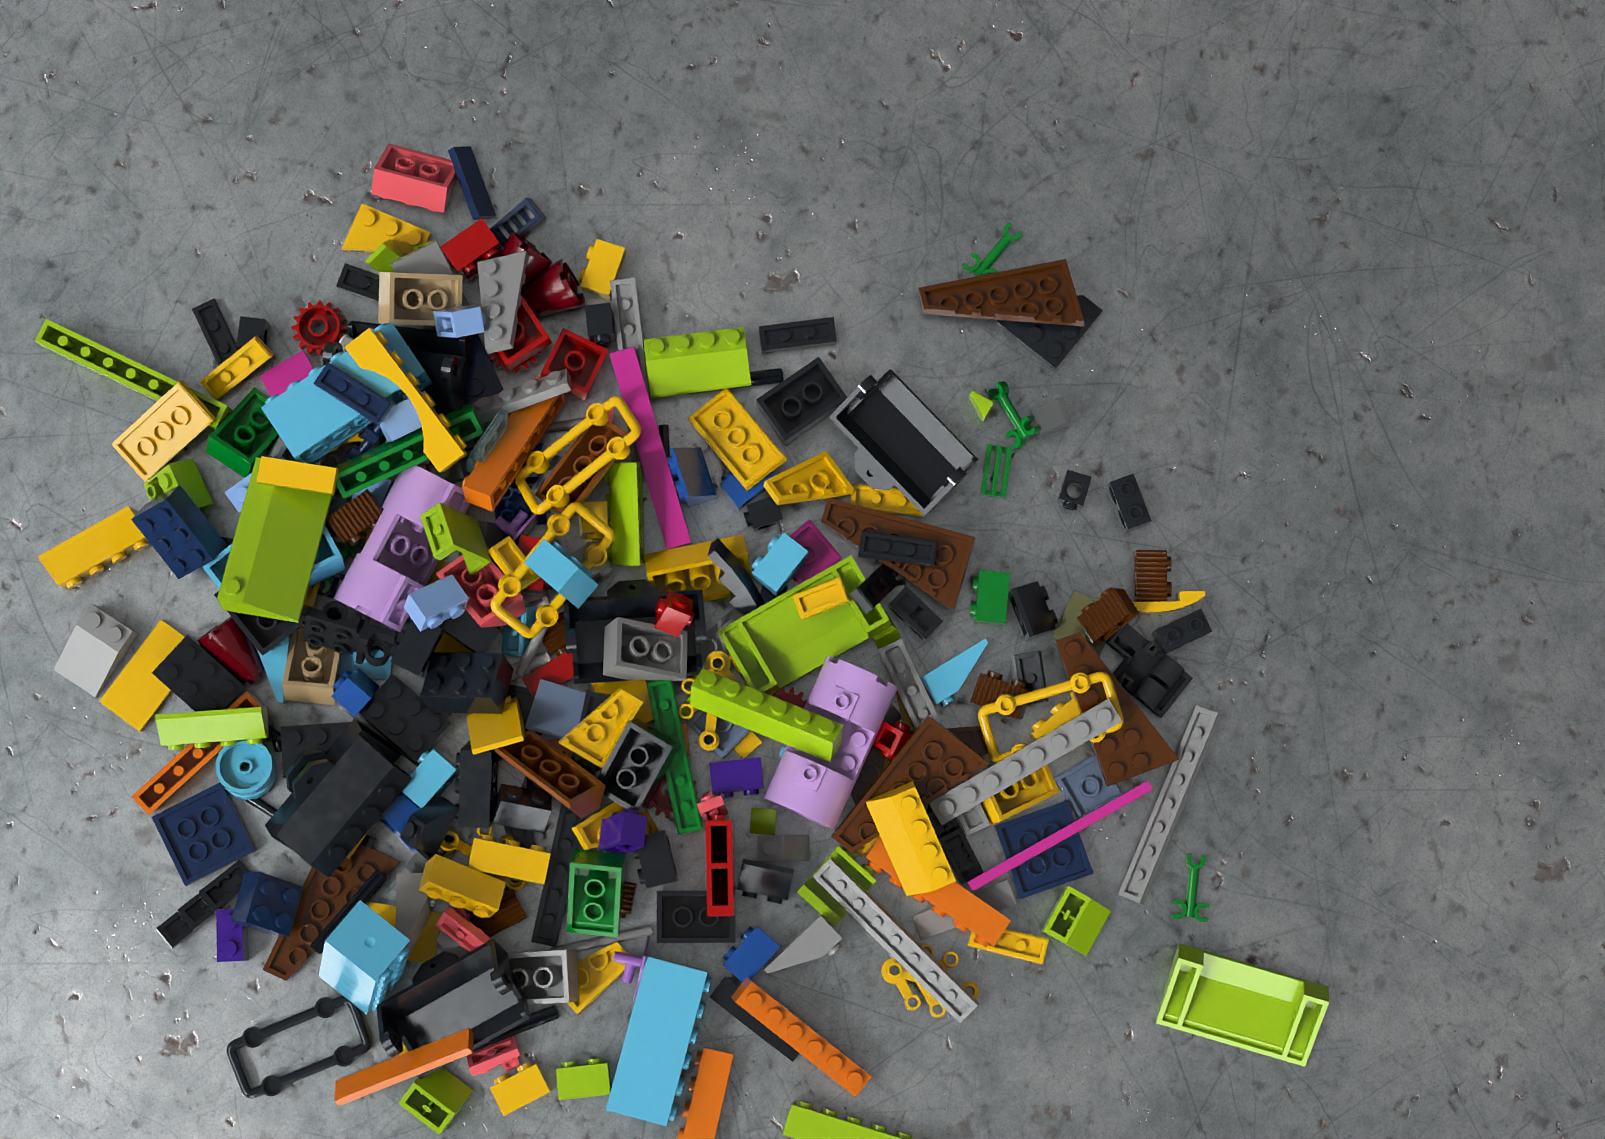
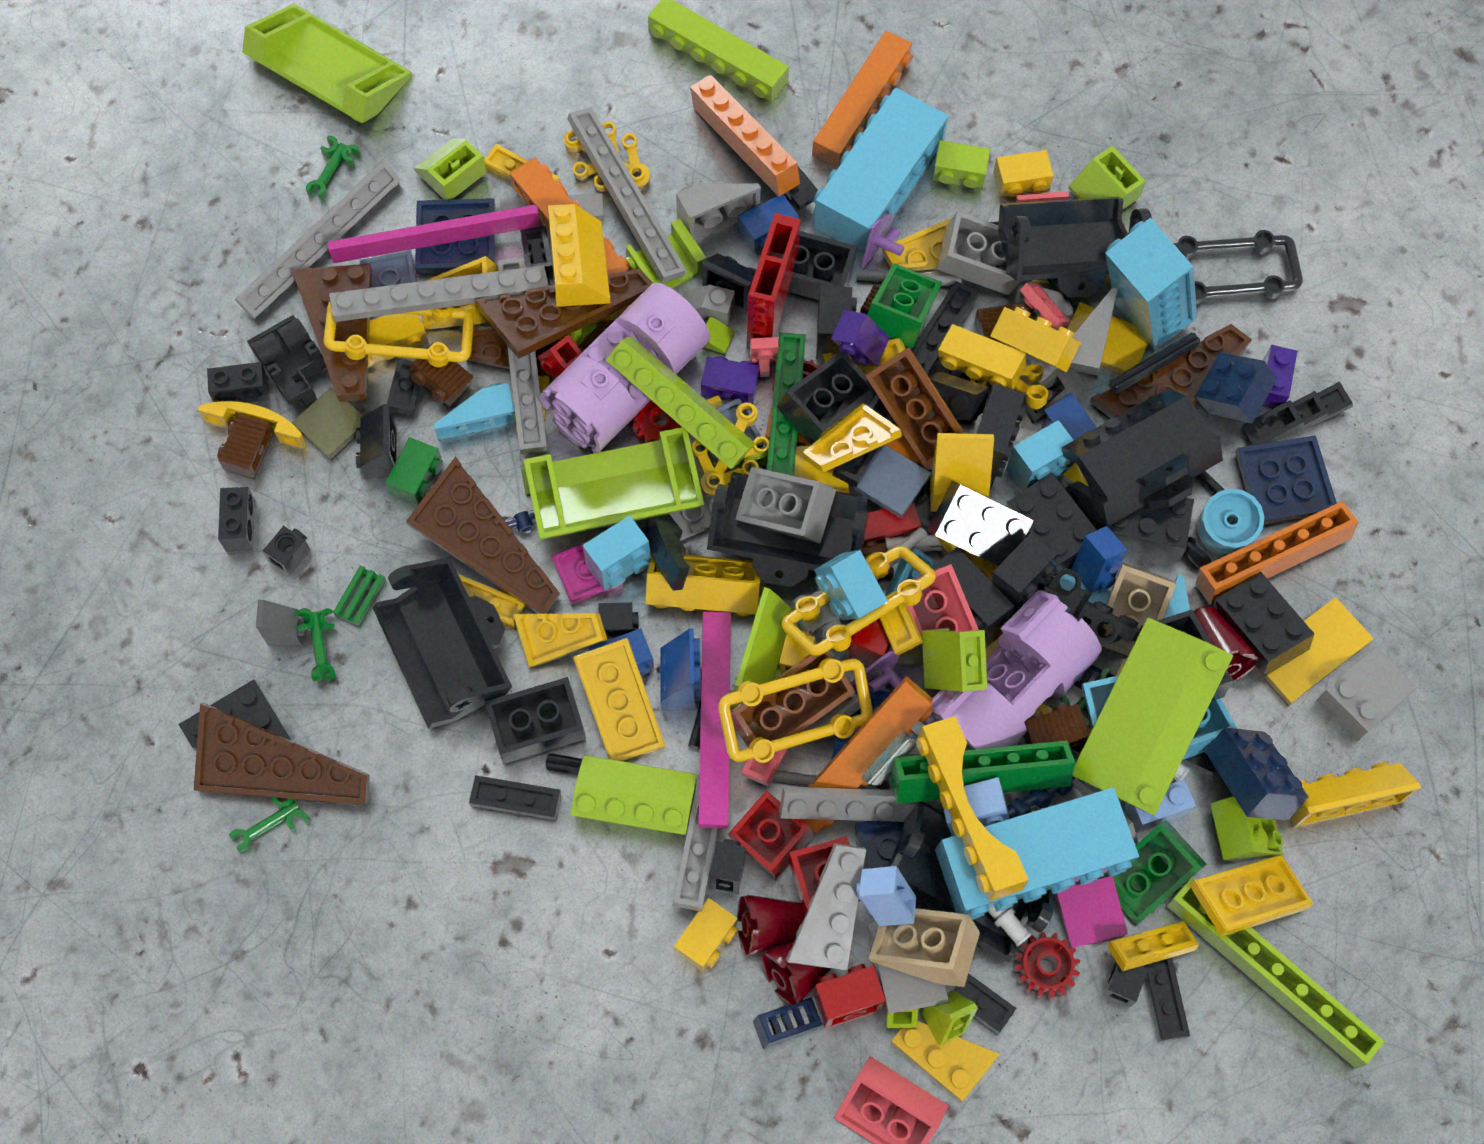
camera: 165 degrees left, 15 degrees down
lime slope [155,707,269,750] -> none
yellow tile [256,456,339,495] -> none
dark blue tile [313,362,393,426] -> none
orange tile [334,1028,474,1106] -> none
black slope [400,797,459,854] -> none
light blue brick [404,575,469,632] -> none
dark blue tile [448,146,496,220] -> none
red brick [655,591,695,637] -> none
yellow tile [793,577,850,620] -> none
black tile [850,564,899,614] -> none
black tile [858,531,938,568] -> none
black brick [888,586,943,642] -> none
lime slope [969,390,994,422] -> none
reddish brown brick [1077,587,1139,644] -> none

